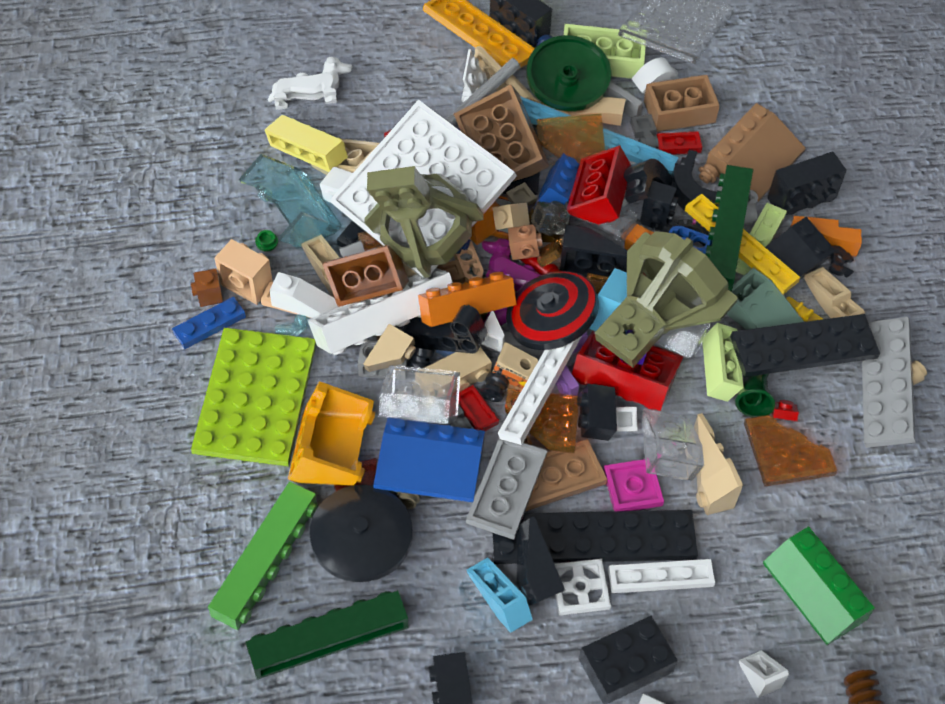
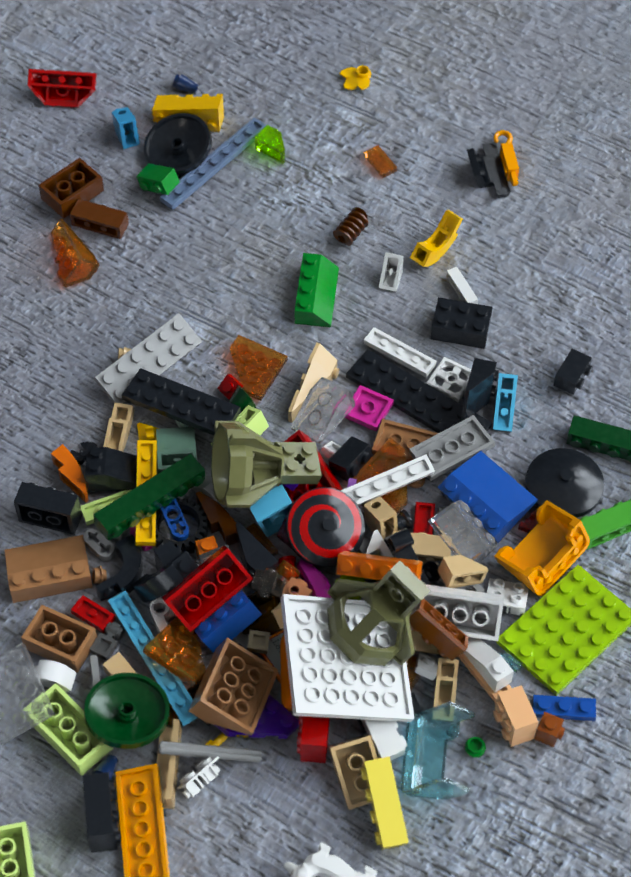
camera: 140 degrees left, 0 degrees up
none -> white hinge [487,578,529,616]

